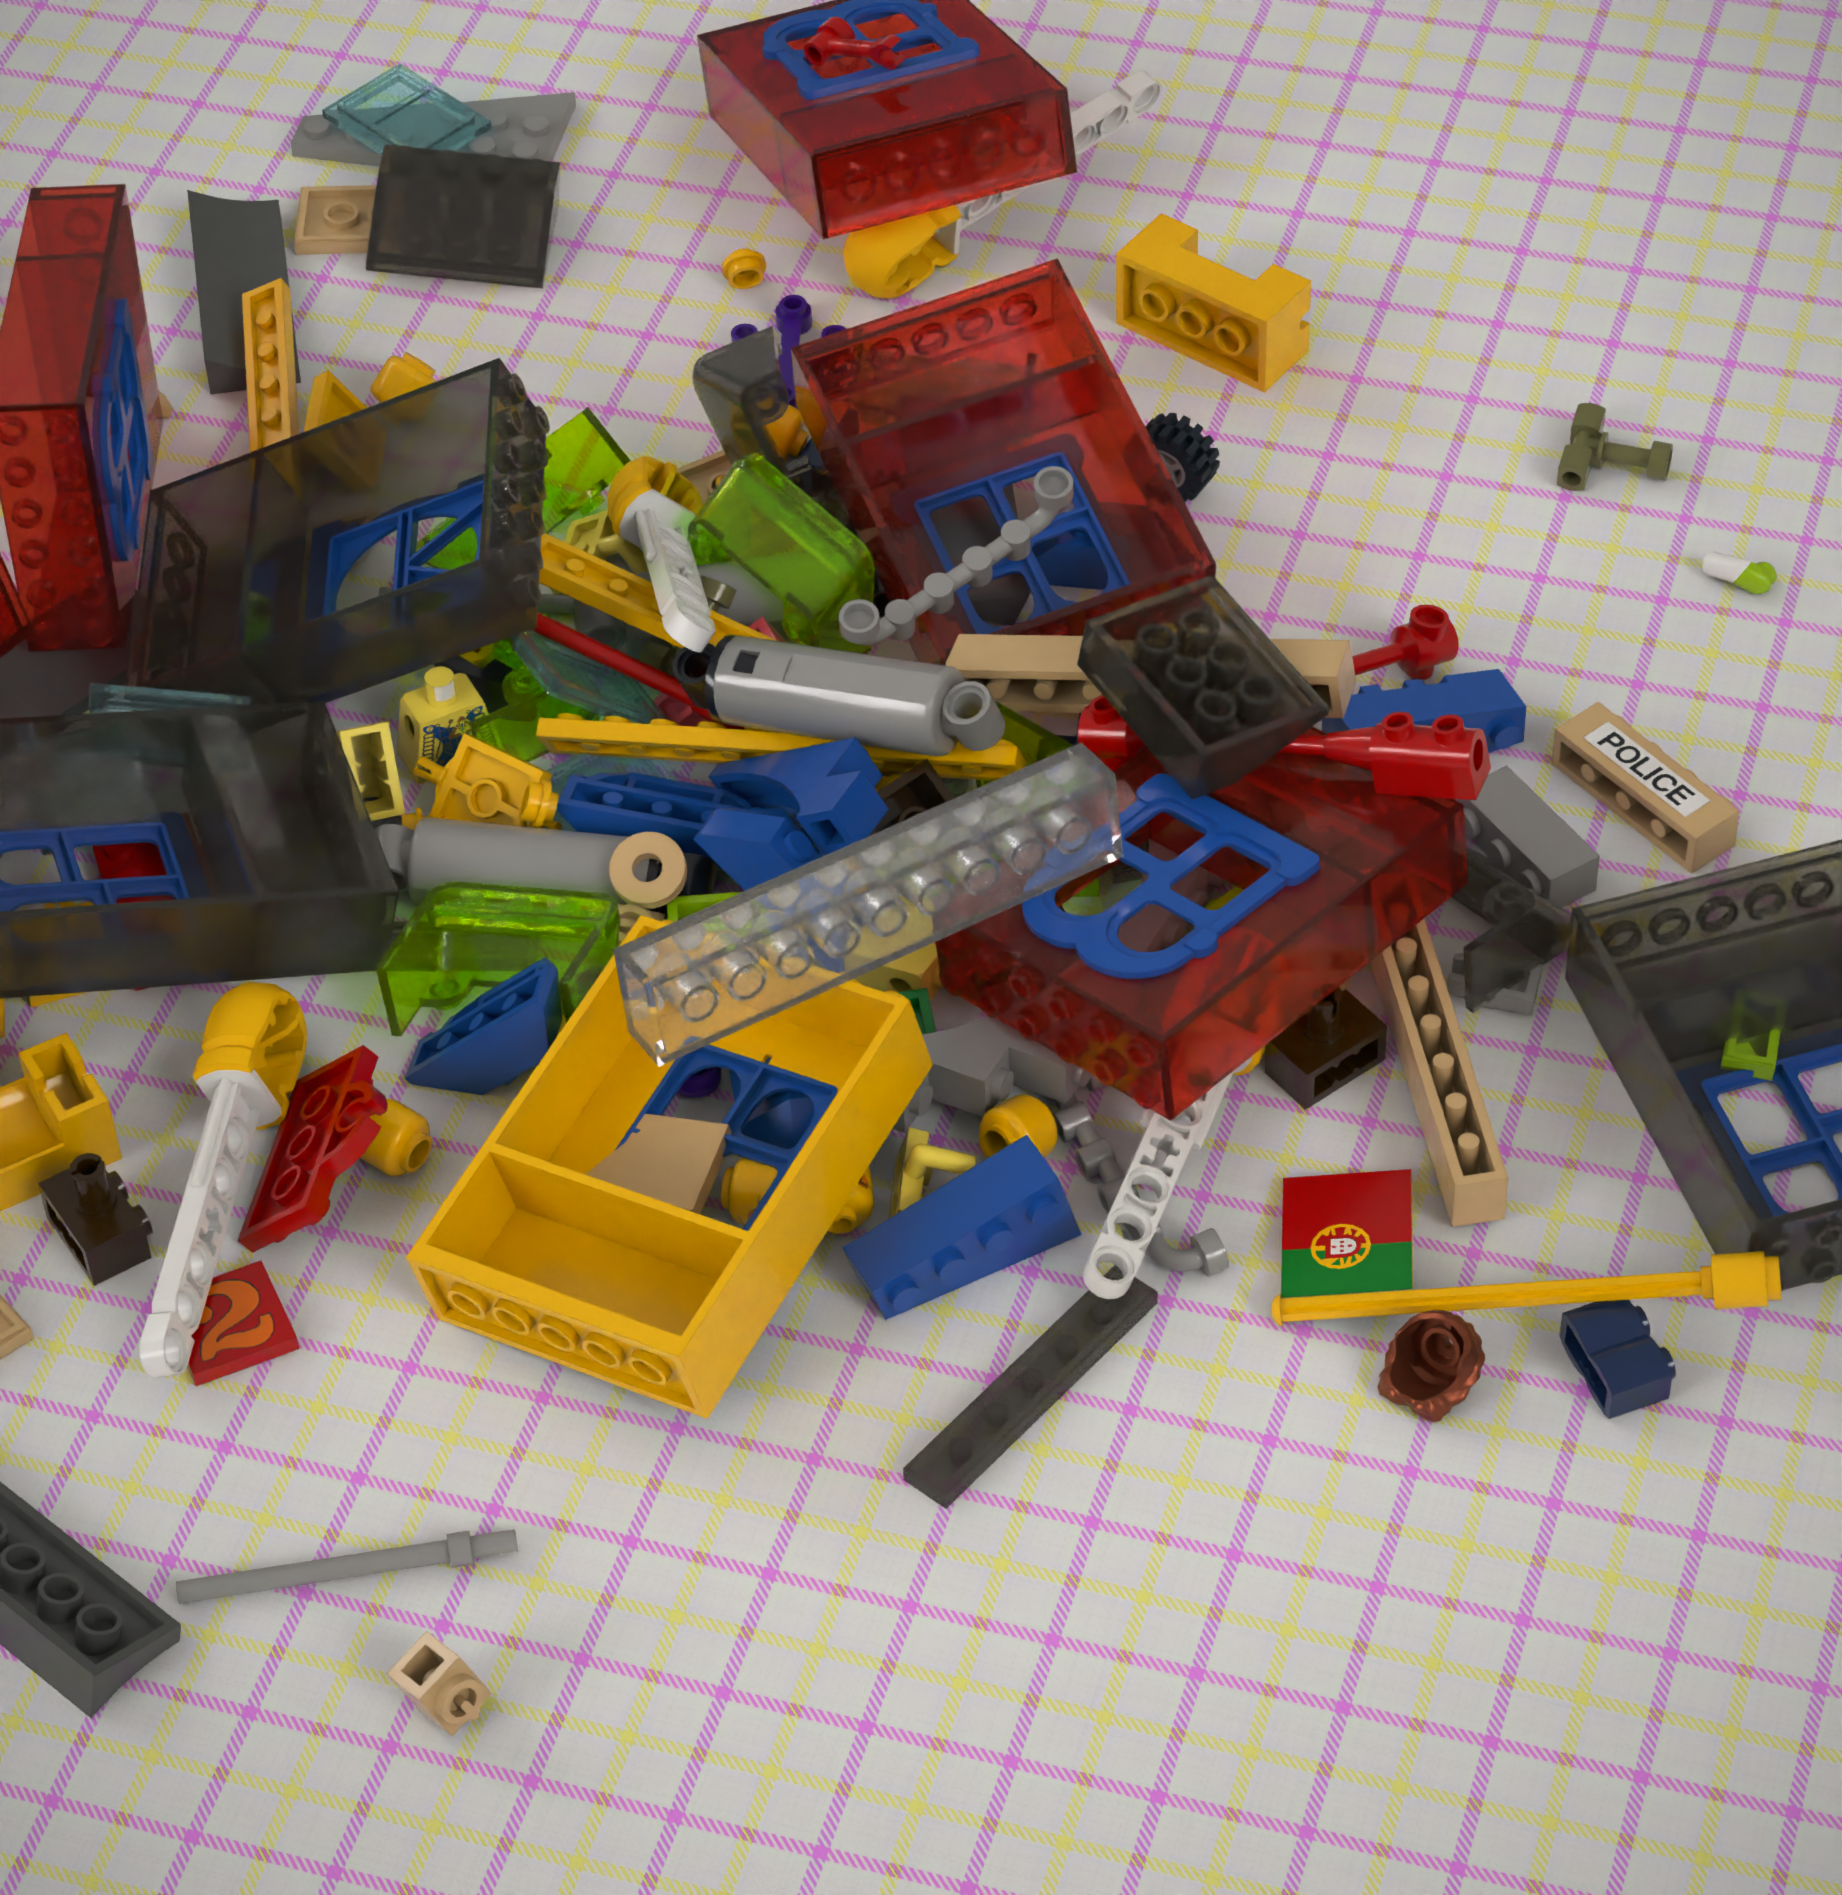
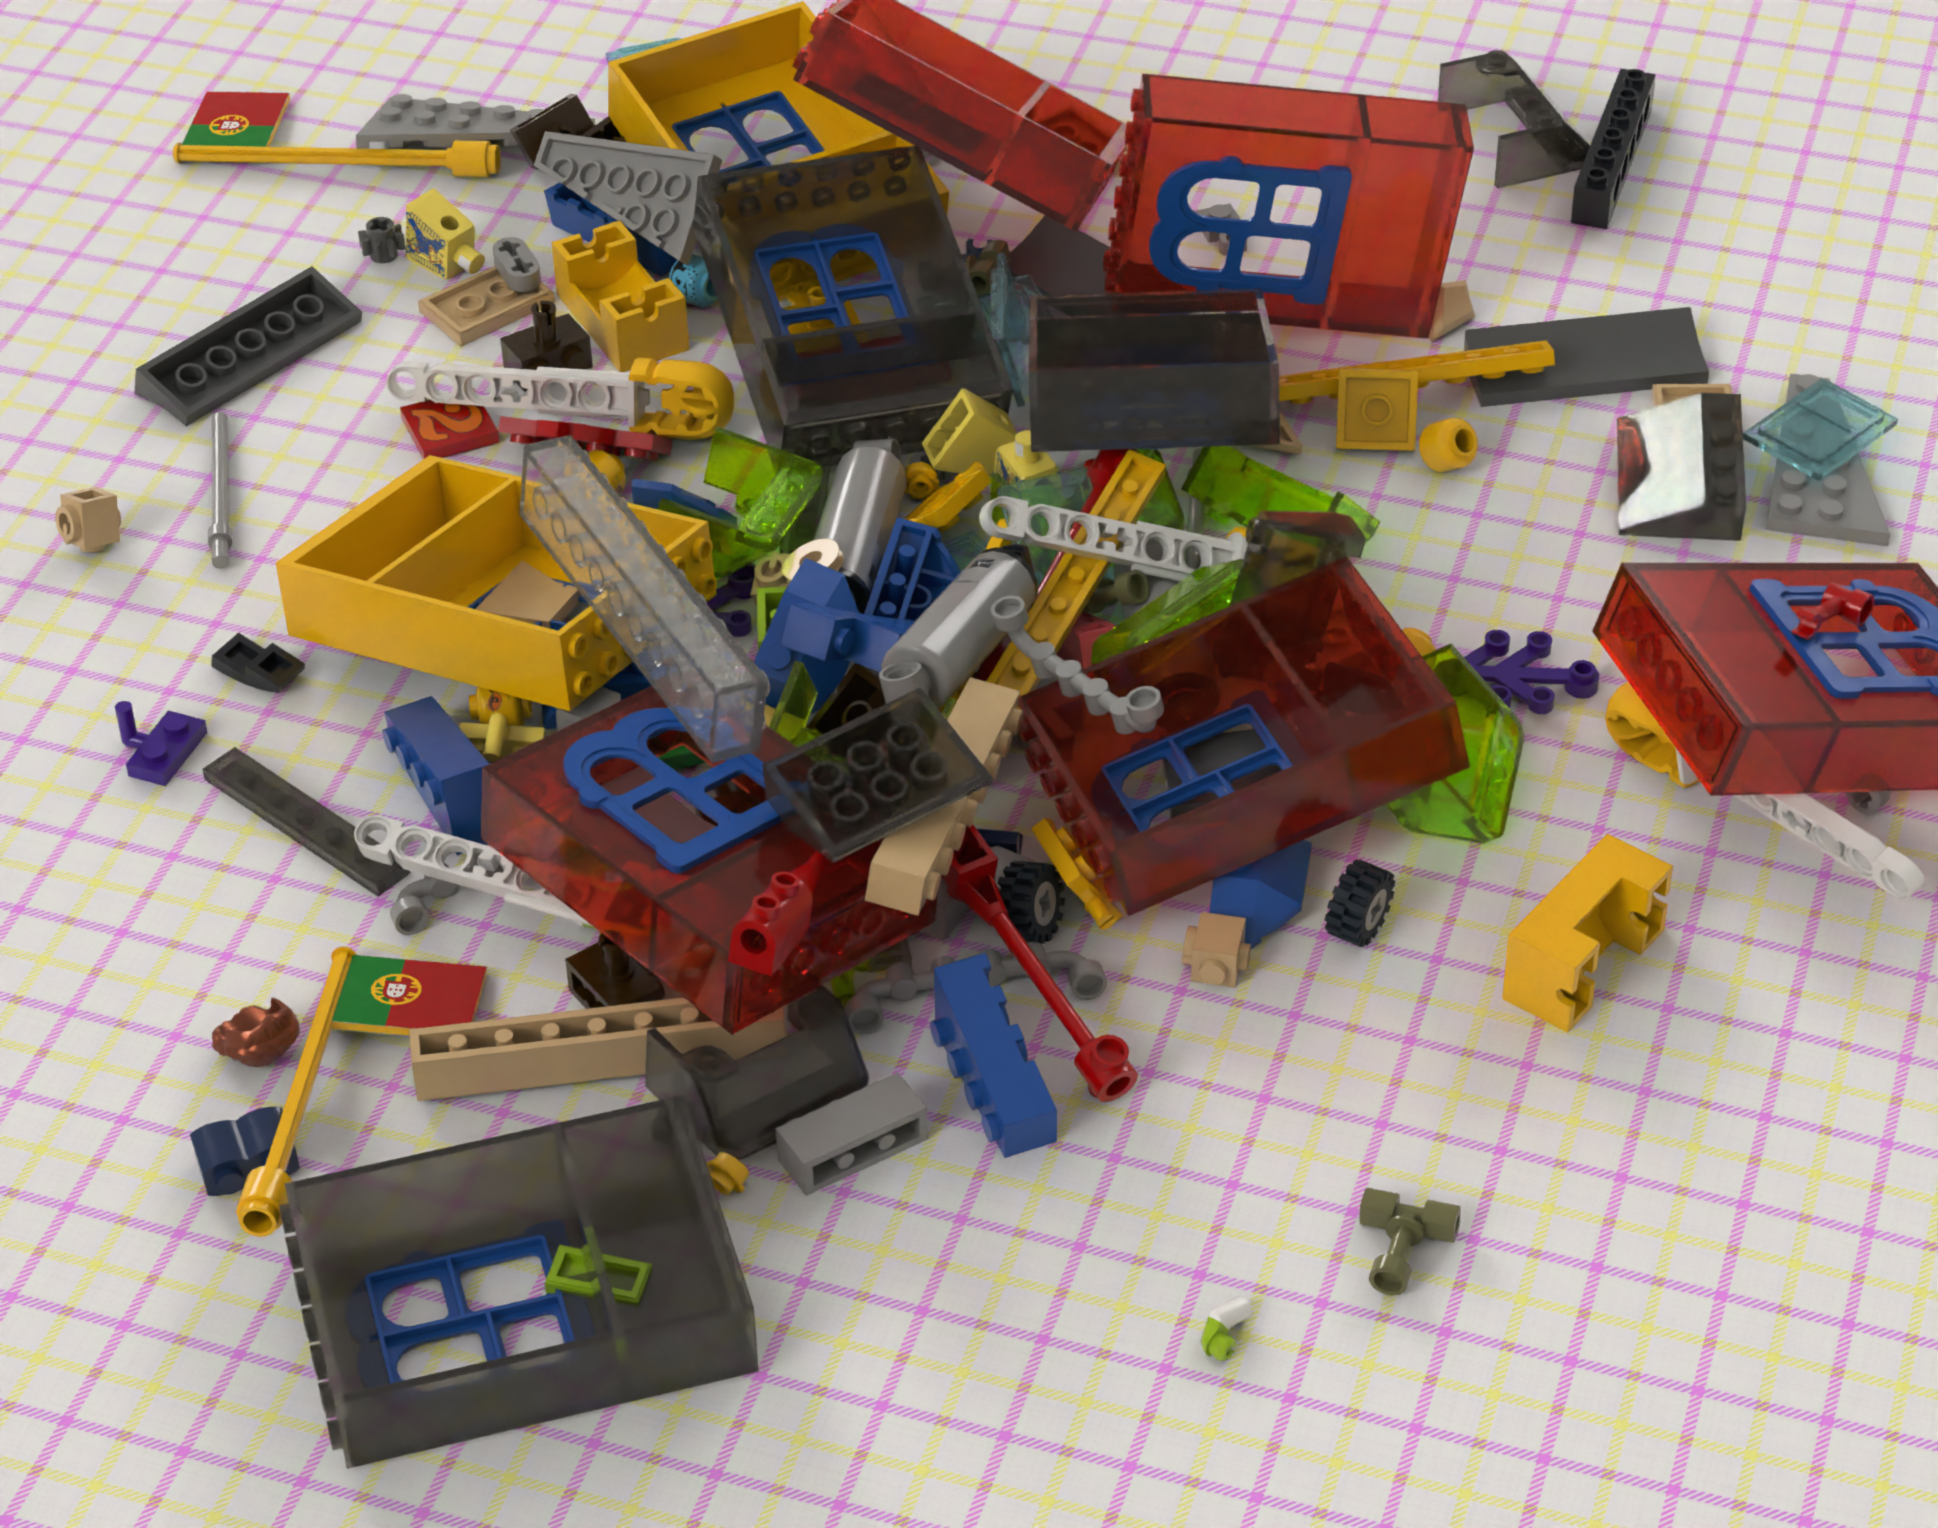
camera: 90 degrees right, 5 degrees down
yellow plate [519,779,559,828] -> none
tan brick [1552,702,1740,874] -> none
none -> dark purple plate [115,701,208,786]
none -> black slope [211,632,305,693]
none -> tan brick [1182,912,1251,988]

